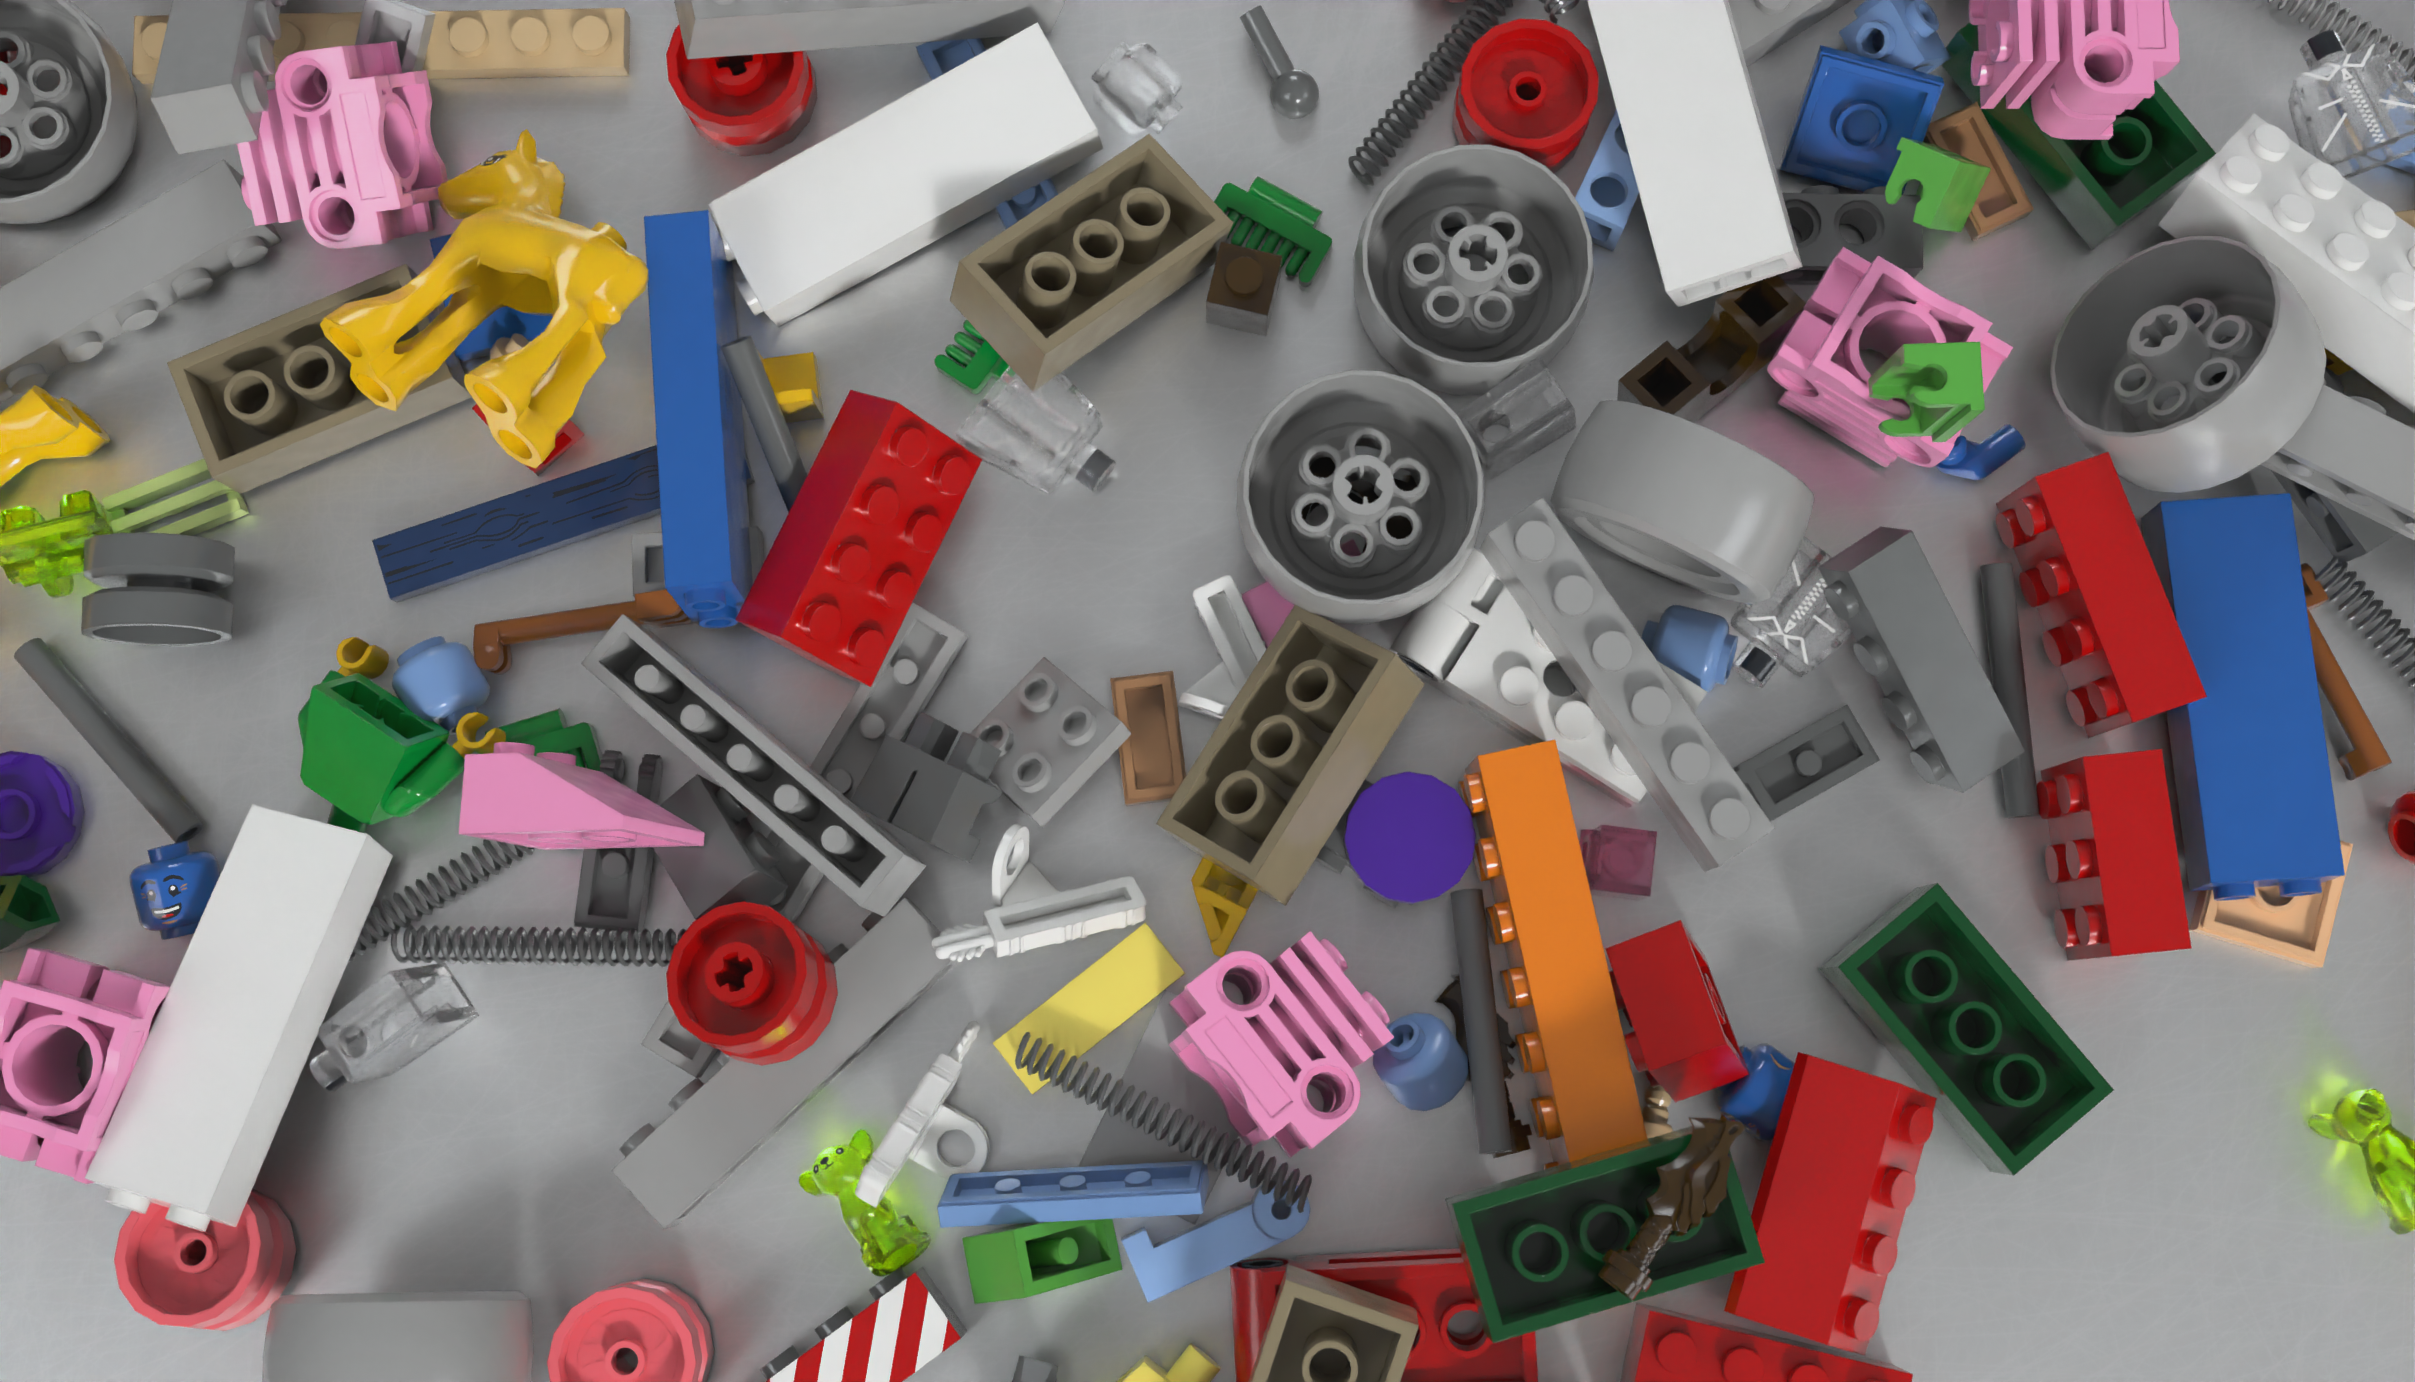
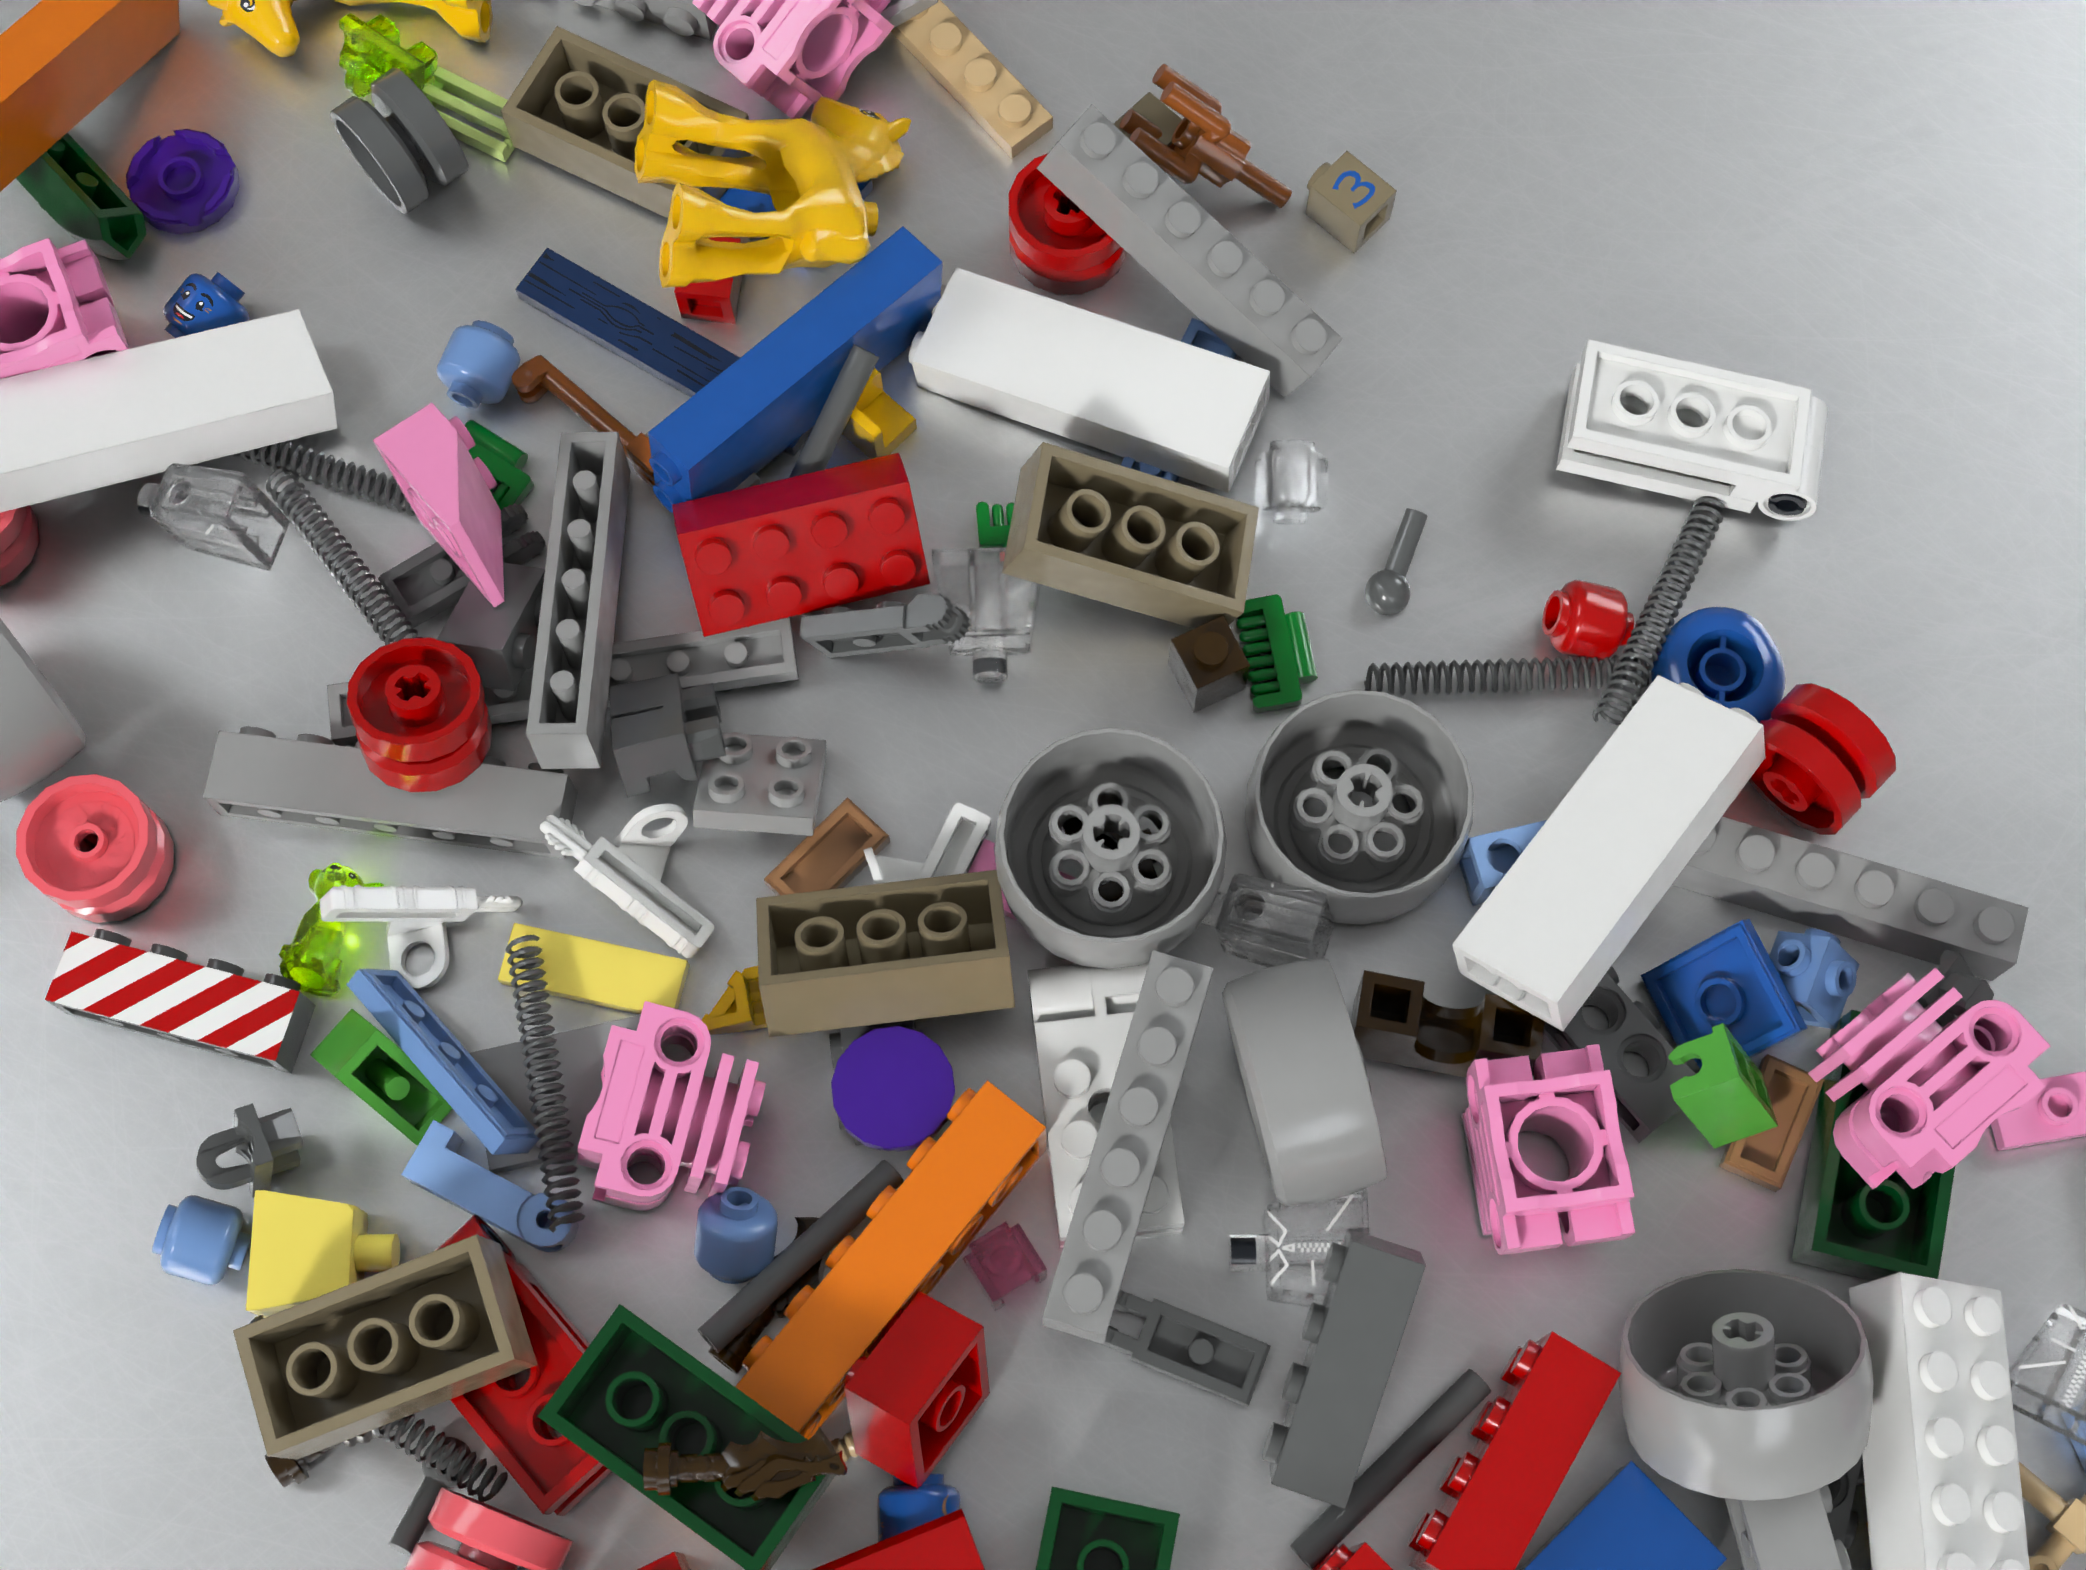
camera: 50 degrees right, 10 degrees down
dark grey piece [14,638,203,843] -> none
green torso [297,637,506,833] -> none
red wheel [1453,18,1599,173] -> none
medium blue head [1641,605,1738,693] -> none
bright green hinge [1868,342,1985,443] -> none
blue arm [1935,424,2026,480] -> none
none -> dark grey hinge [799,592,971,658]

